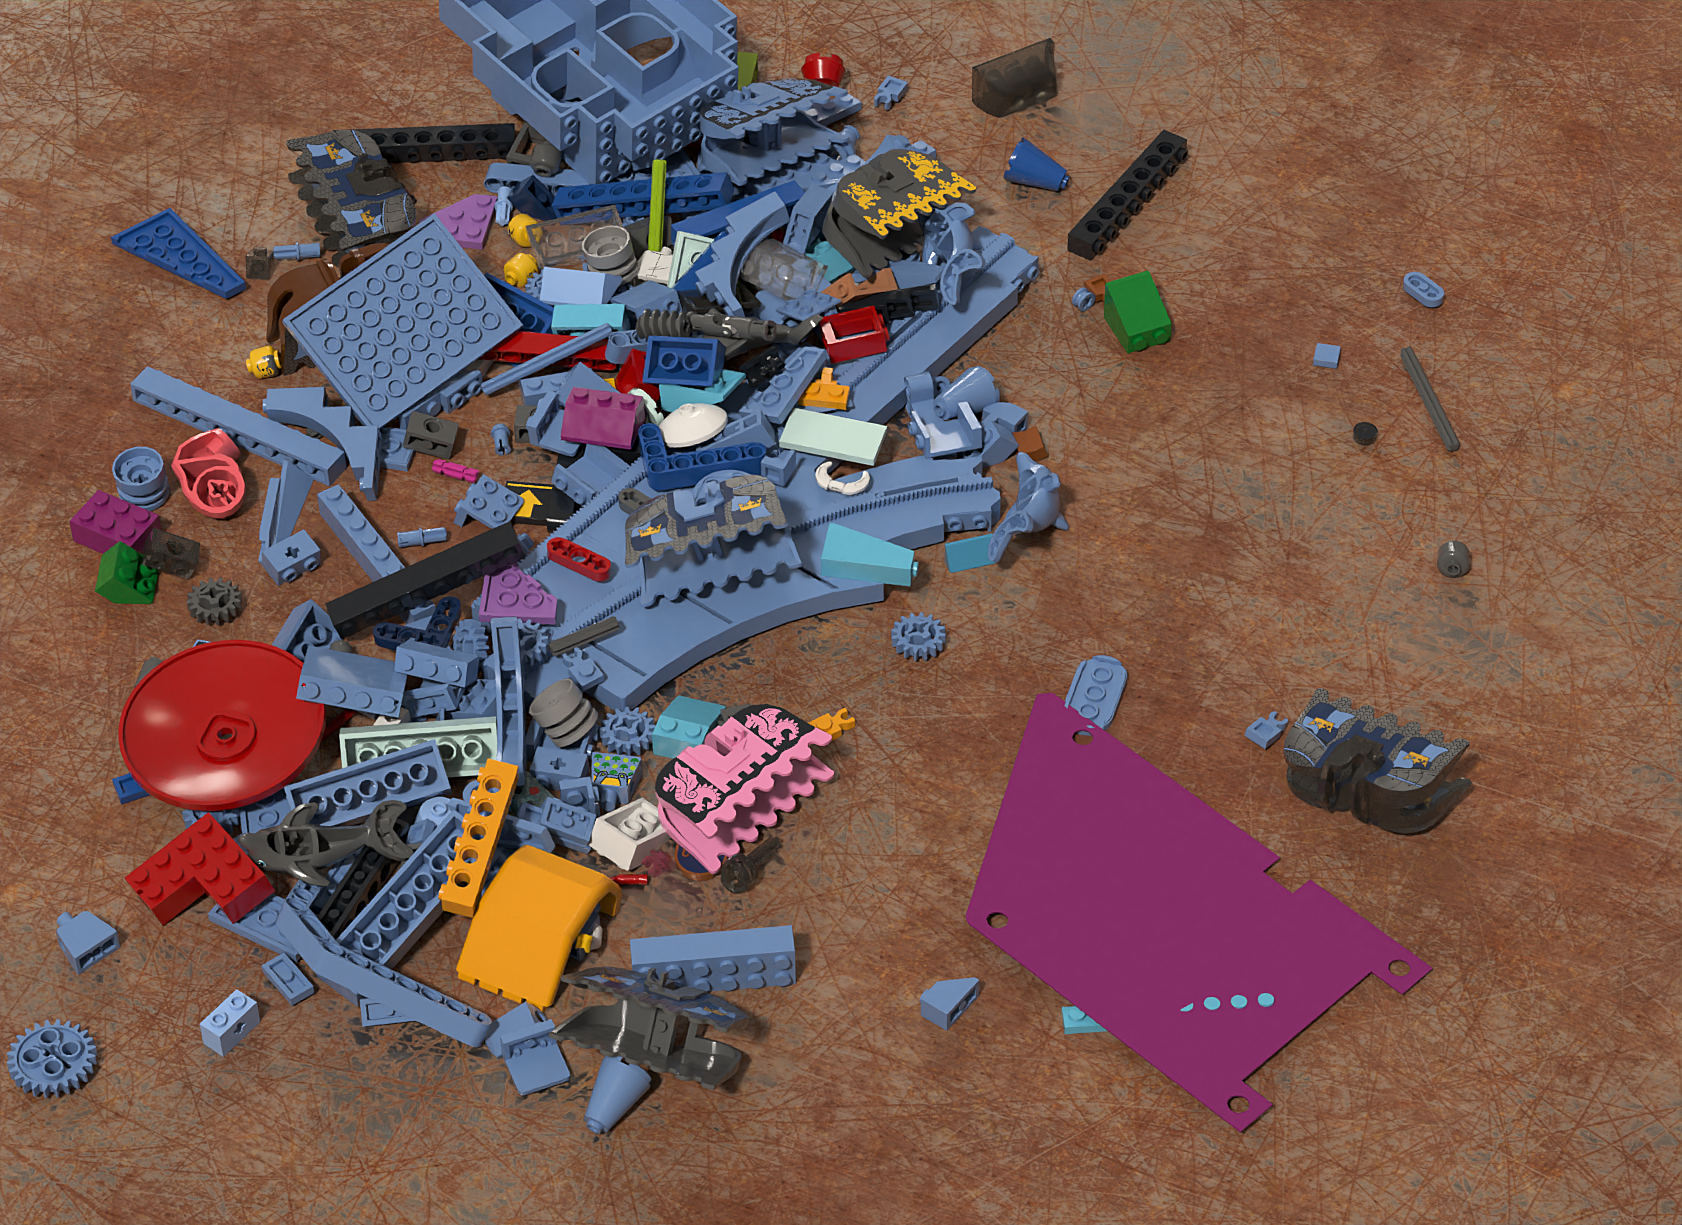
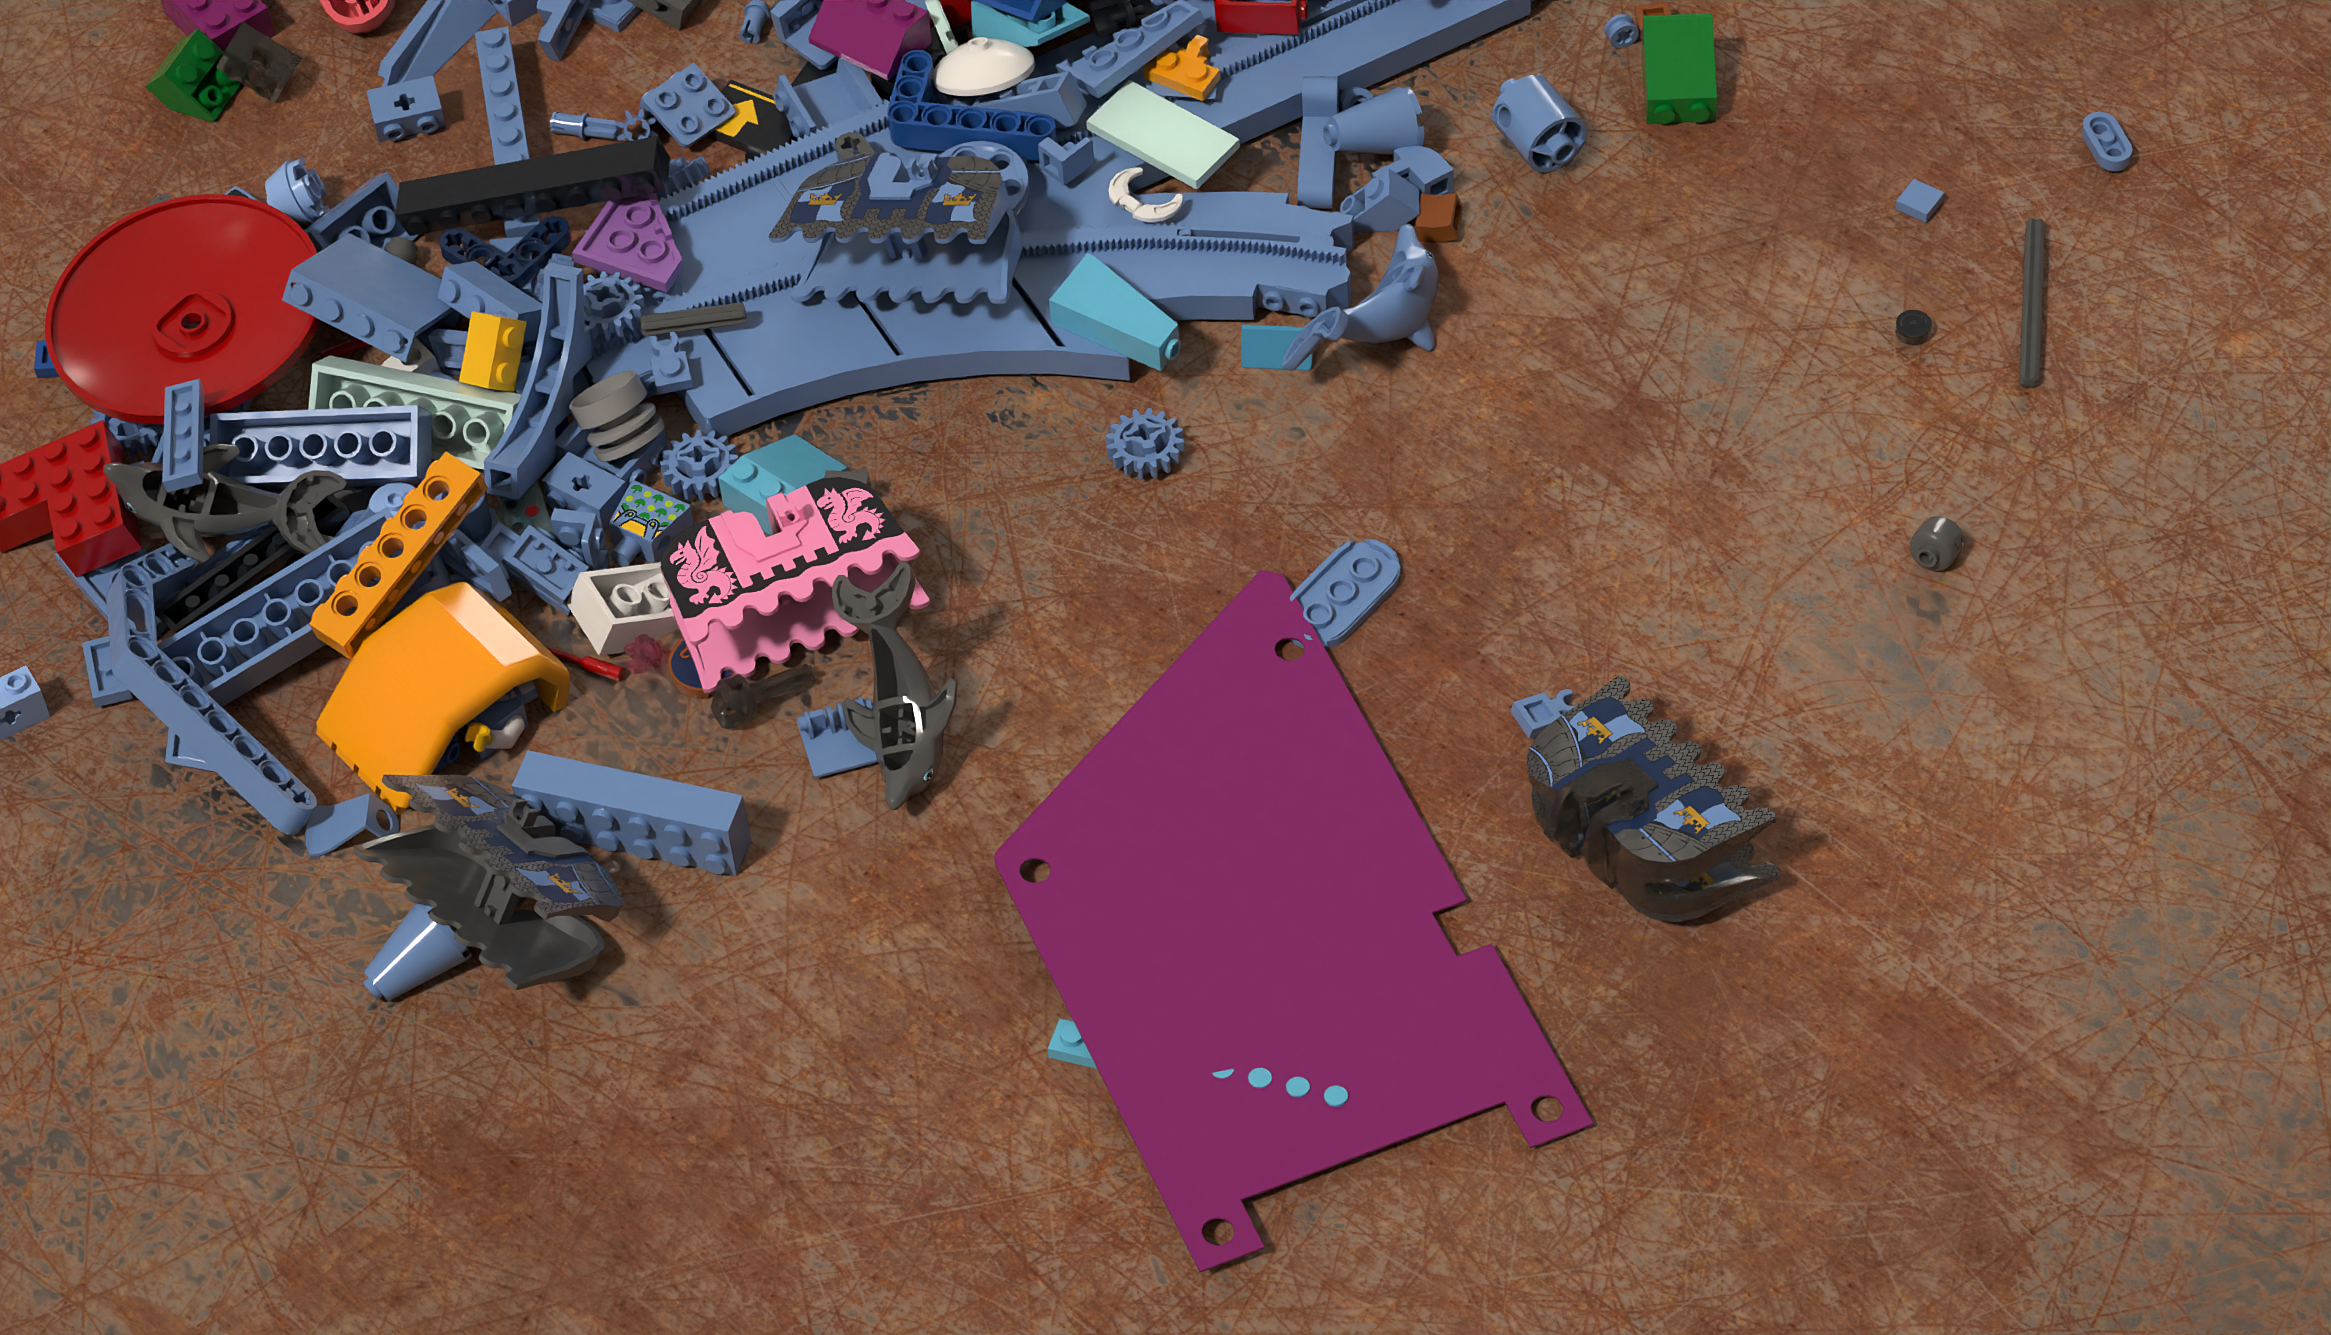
camera: 25 degrees right, 5 degrees up
dark grey gear [187,578,242,625] -> none
dark pink axle [432,459,479,483] -> none
medium blue bracket [500,1019,570,1095] -> none
red beam [547,537,611,582] -> none
light orange plate [808,708,855,740] -> none
medium blue panel [908,401,982,458] -> none
medium blue slope [920,977,979,1031] -> none
none -> medium blue plate [162,379,205,492]
none -> light blue cone [265,158,330,225]
none -> yellow brick [459,311,527,392]
none -> medium blue gear [615,108,657,141]
none -> medium blue hinge [796,696,878,779]
none -> dark grey animal [832,561,958,810]
none -> medium blue cylinder [1490,74,1587,172]

